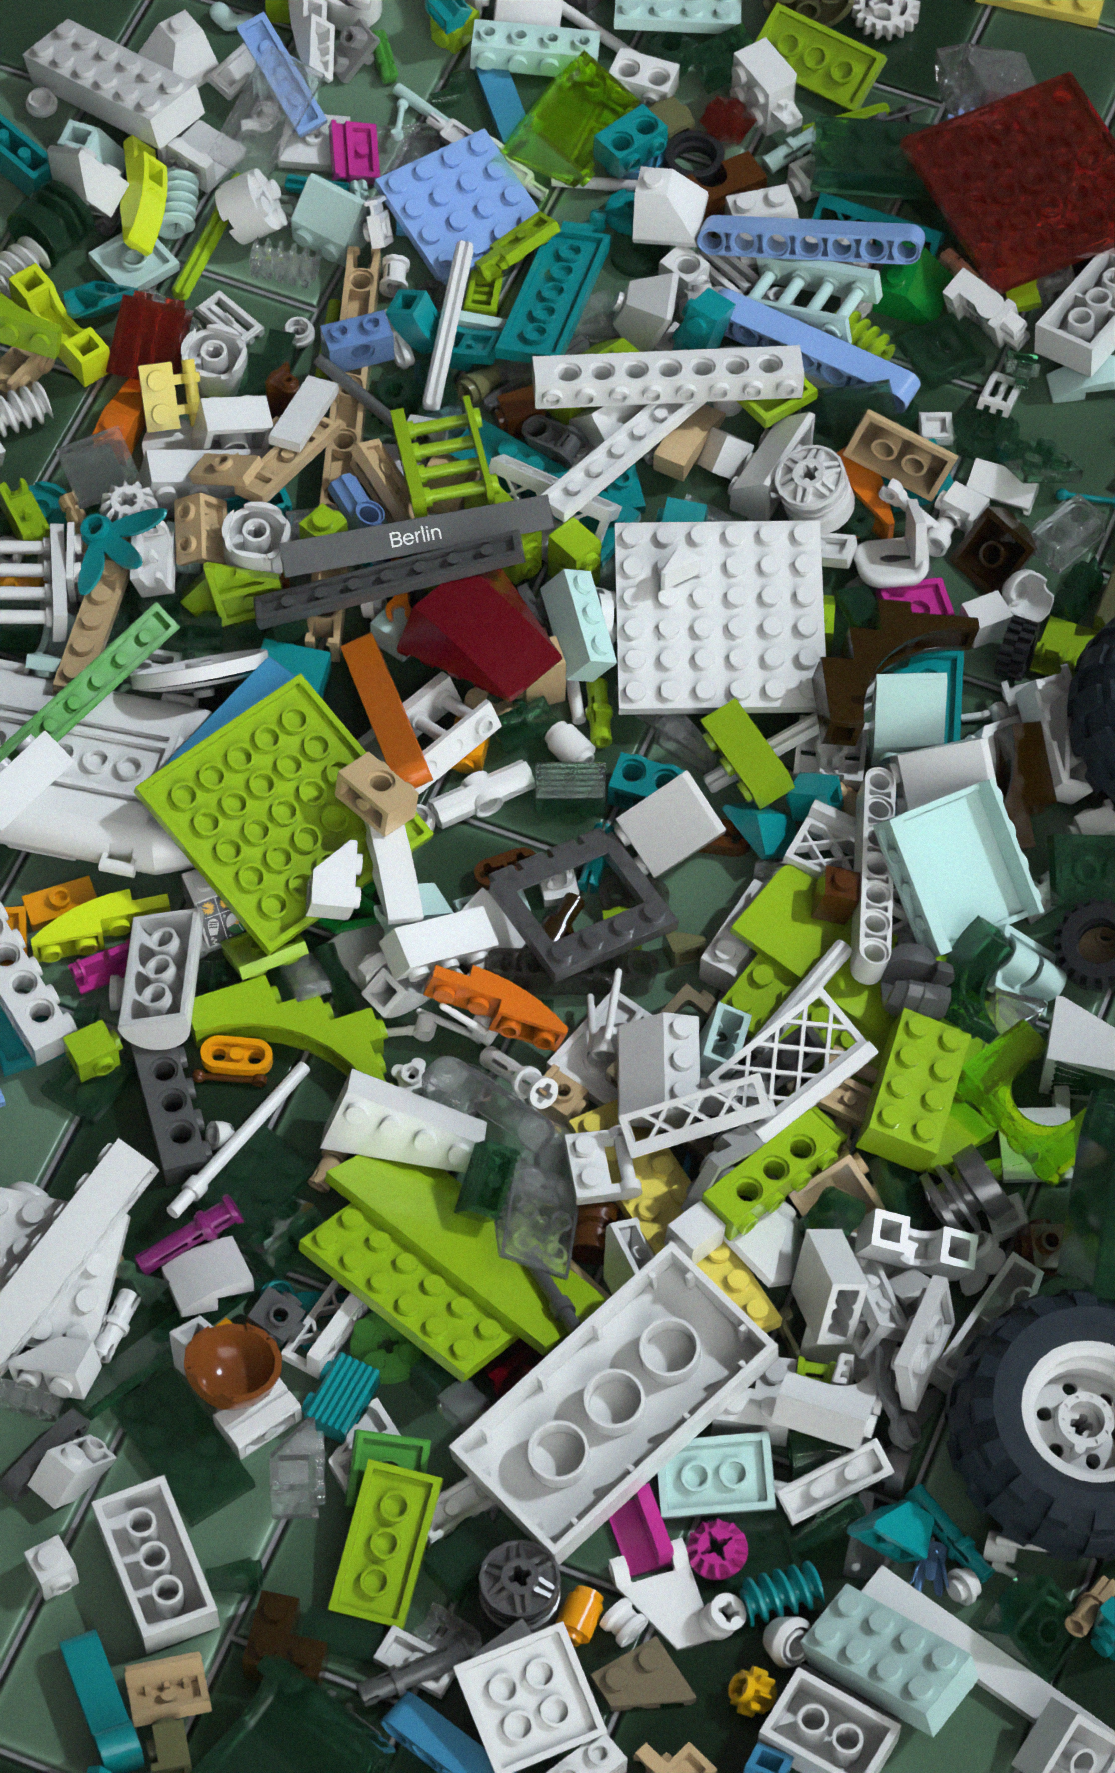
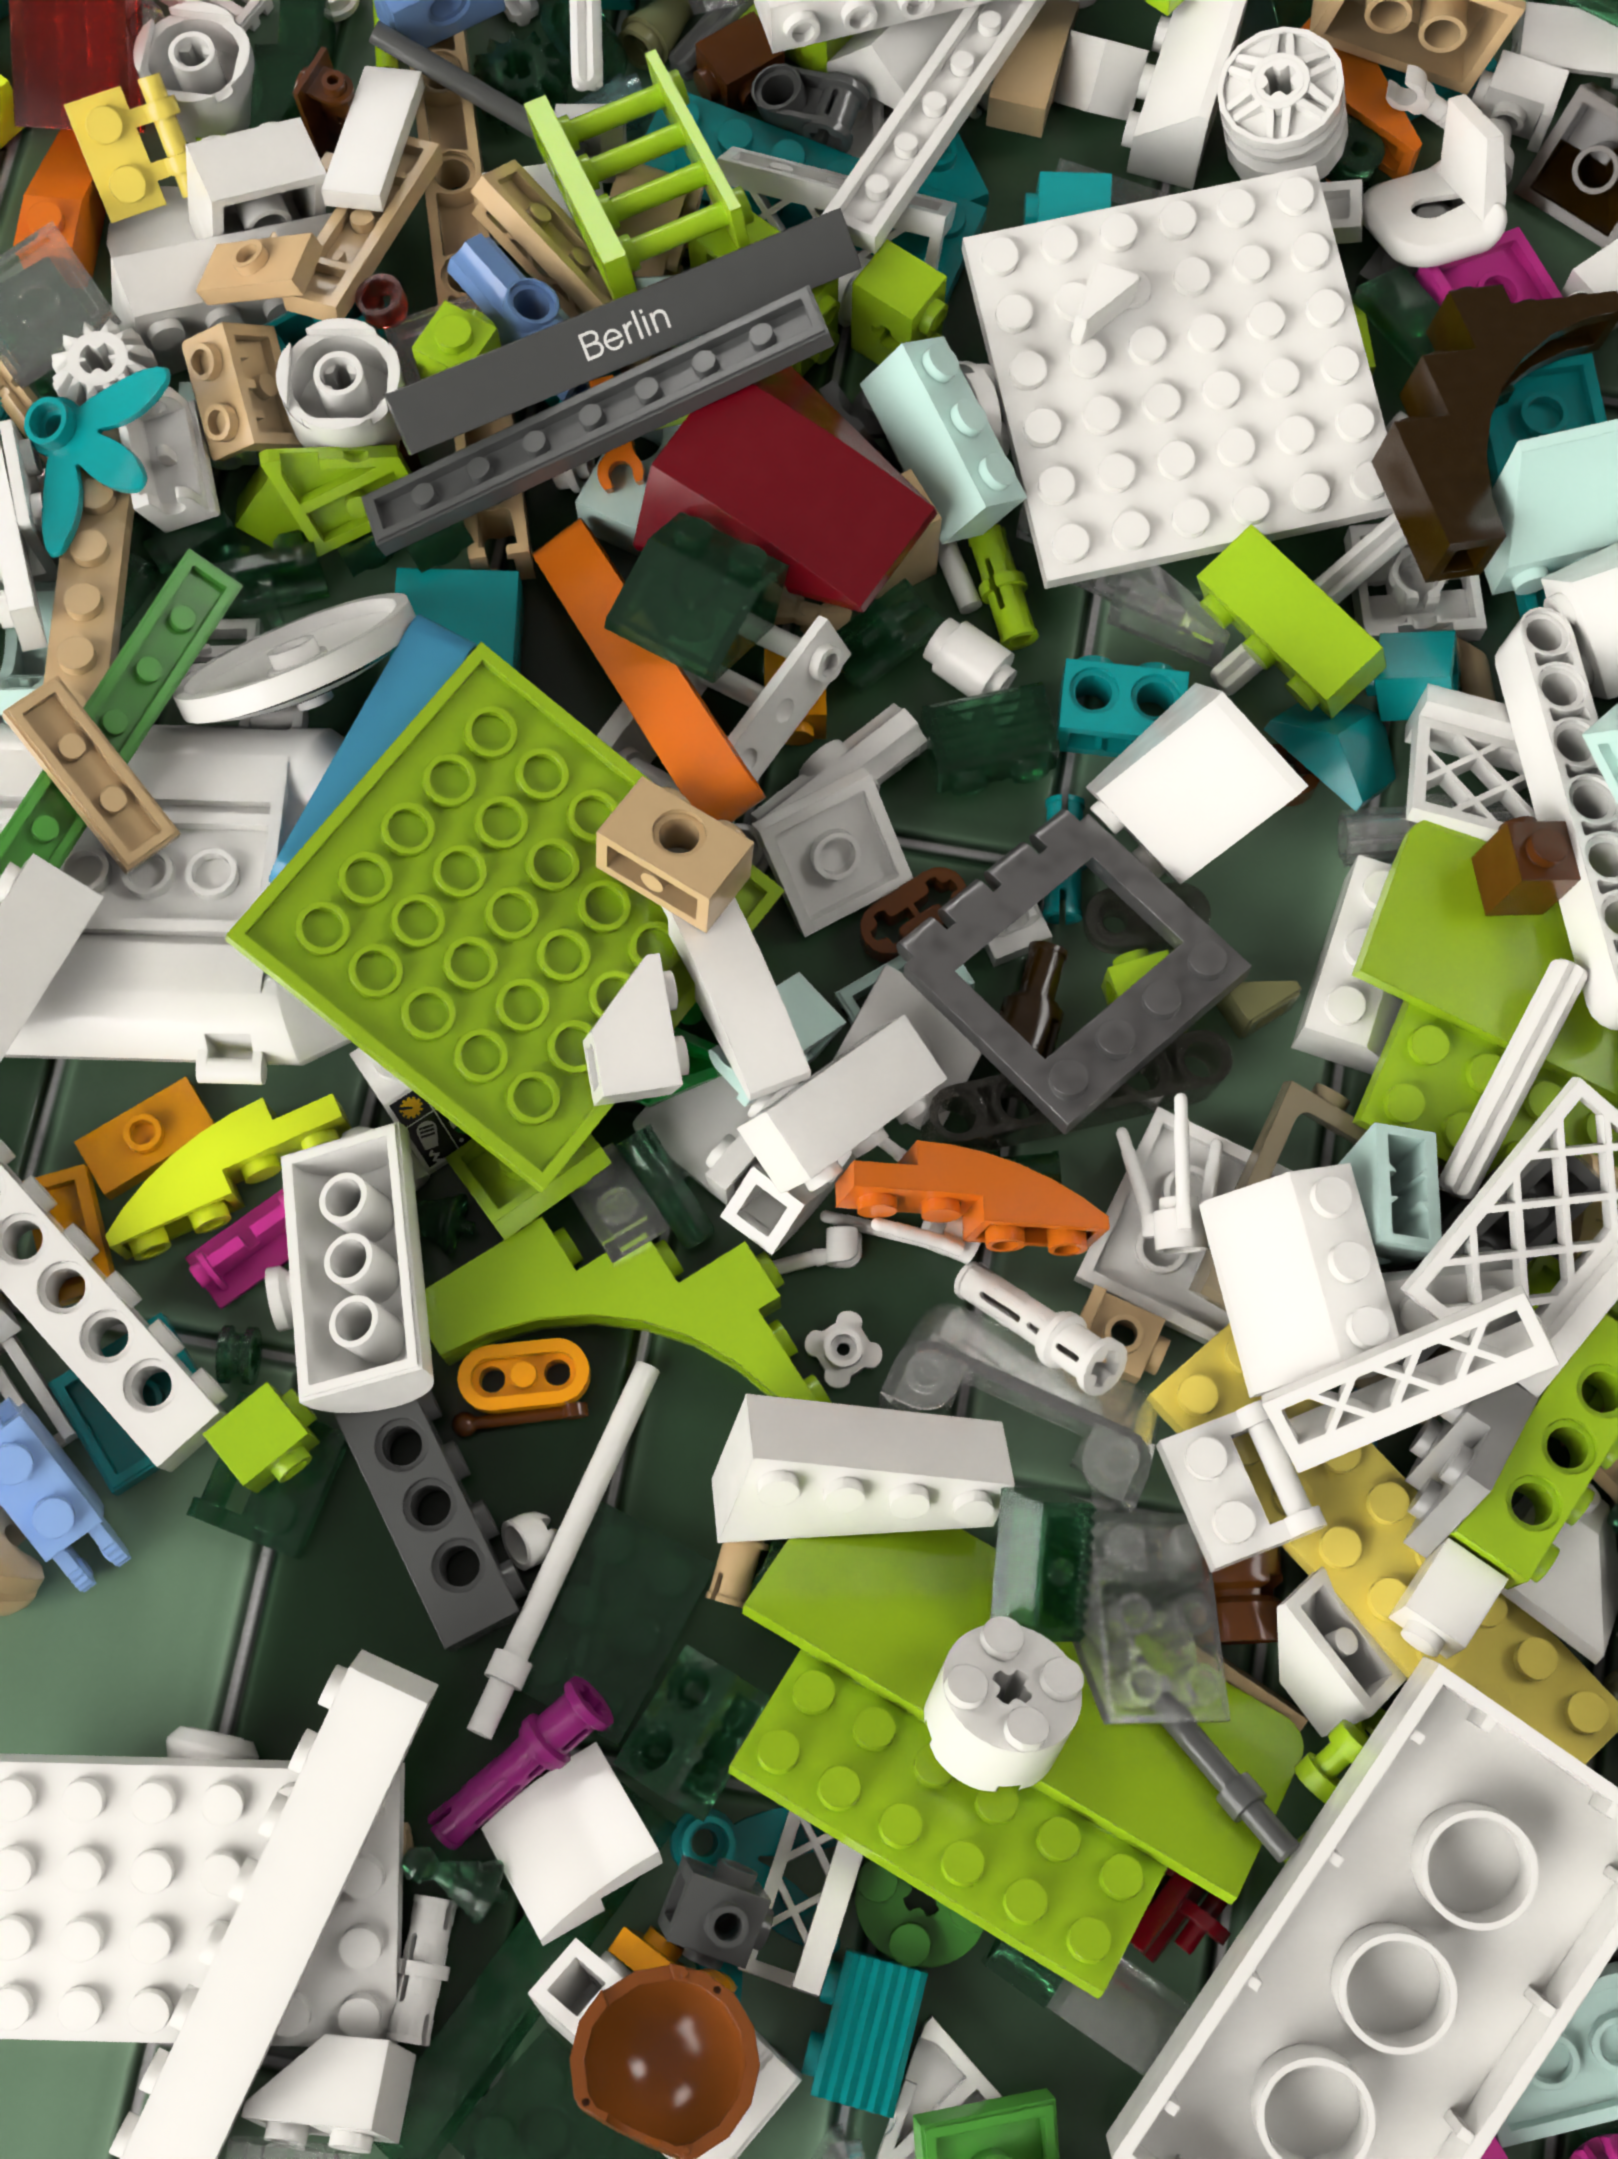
camera: 10 degrees left, 15 degrees up
none -> tan tile [2,675,181,875]
none -> clear red hinge [355,273,409,329]
none -> clear green slope [604,512,789,684]
none -> white plate [752,767,913,937]
none -> white brick [924,1616,1084,1792]

